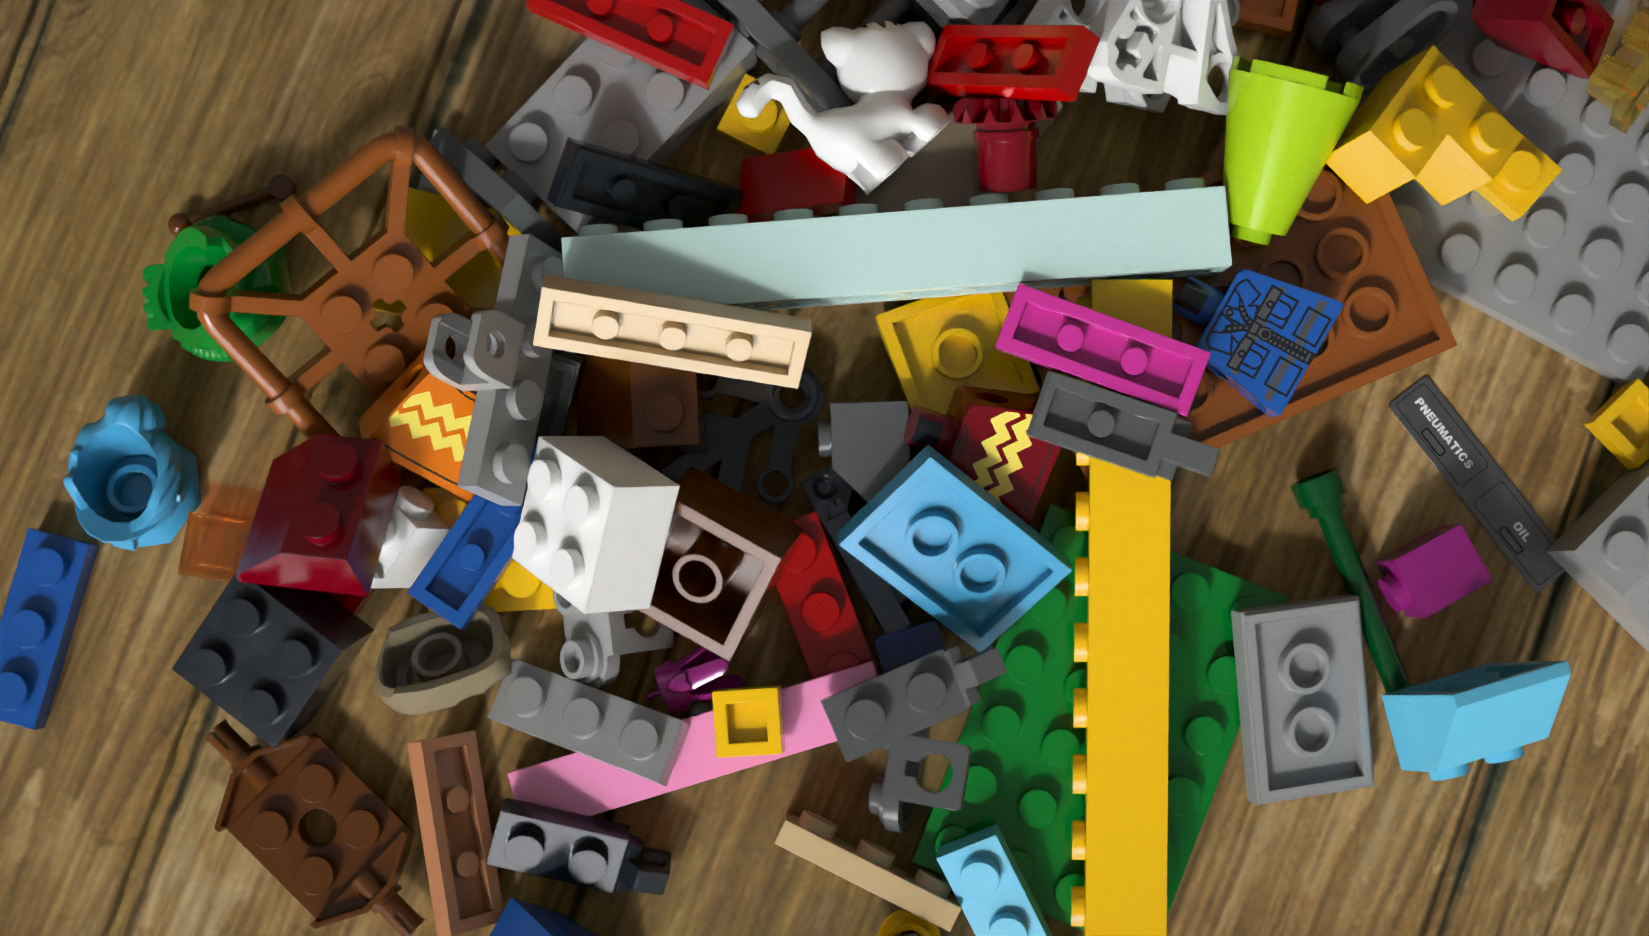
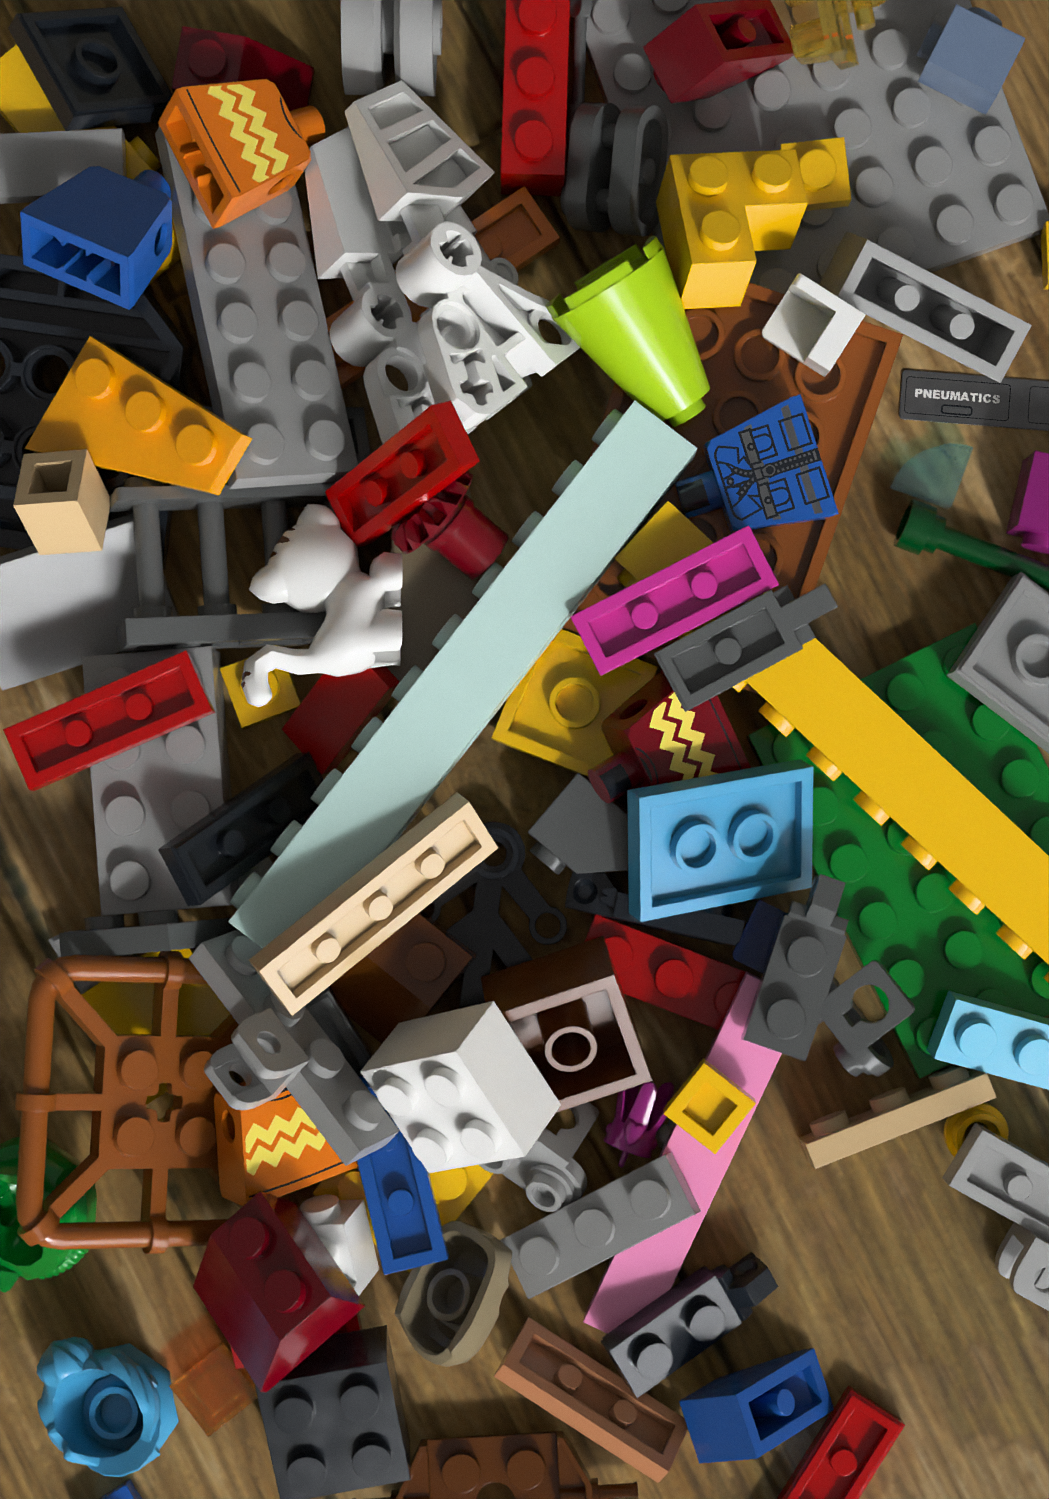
camera: 50 degrees left, 0 degrees up
none -> white panel [762,273,866,377]
none -> light grey brick [819,231,1032,383]
none -> clear light blue tile [889,443,973,509]

